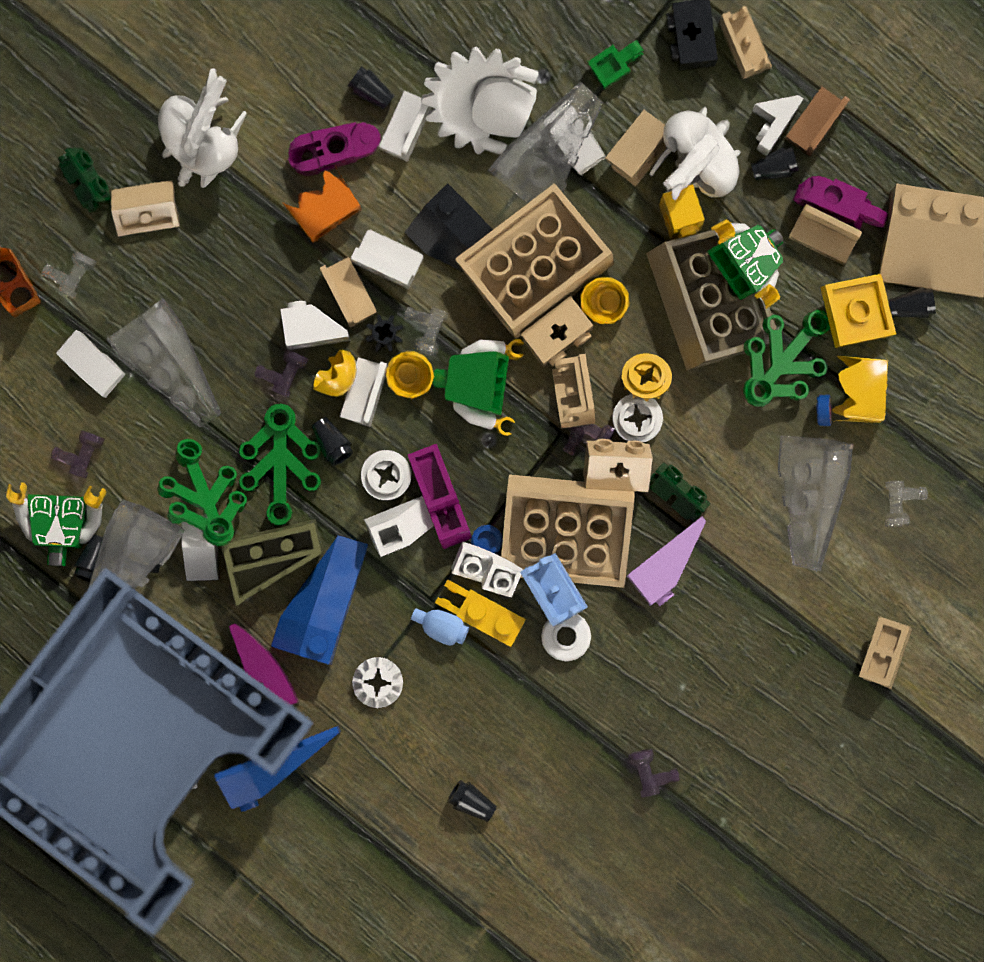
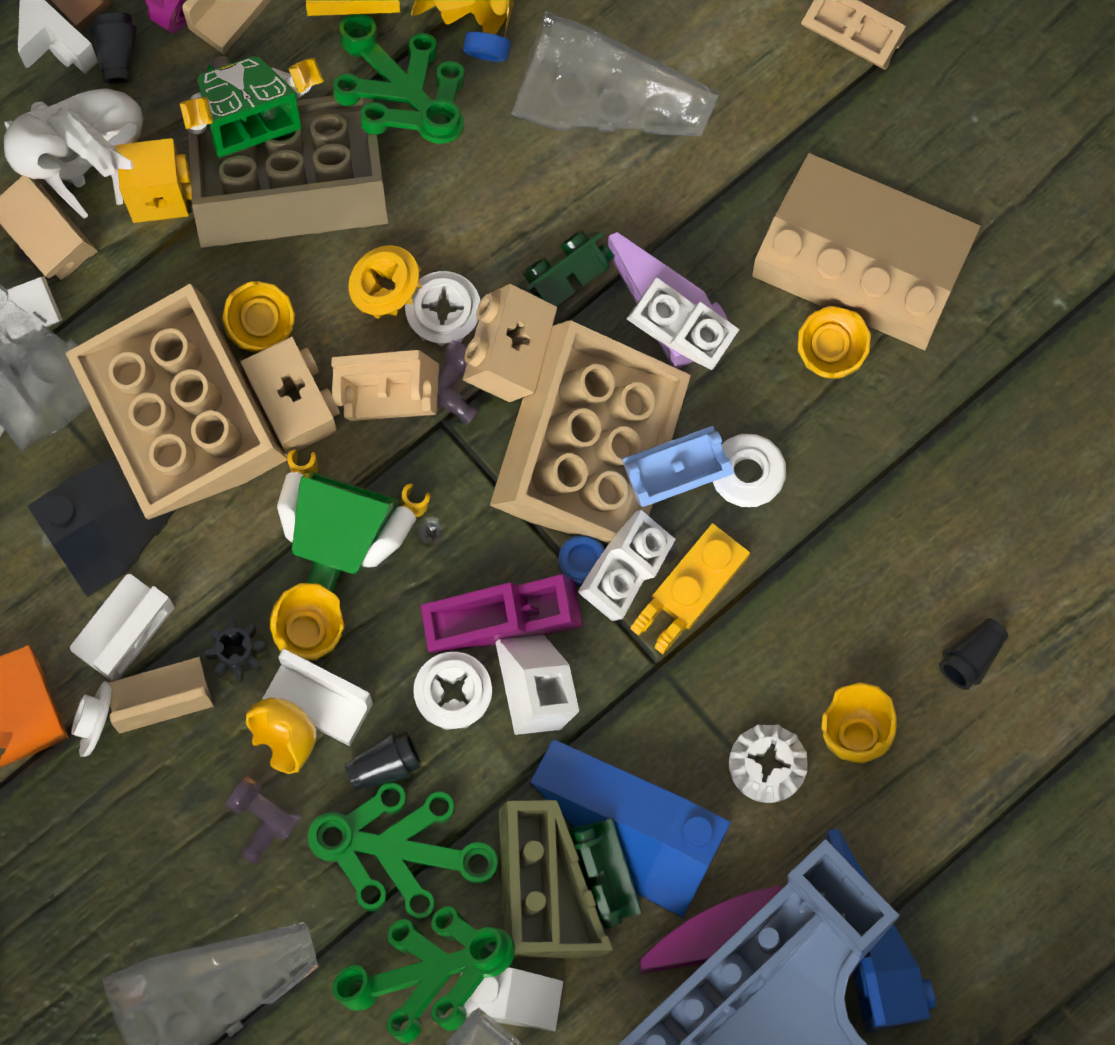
camera: 85 degrees left, 10 degrees down
white slope [281,301,350,350] -> none
clear piece [404,307,449,356] -> none
light blue plant [411,608,469,646] -> none
clear purple piece [628,749,680,797] -> none
none -> white piece [71,681,112,757]
none -> dark green hinge [568,818,642,928]
none -> white slope [627,277,740,370]
none -> tan slope [752,153,981,351]
none -> yellow hair [798,306,871,379]
none -> yellow hair [821,682,897,764]

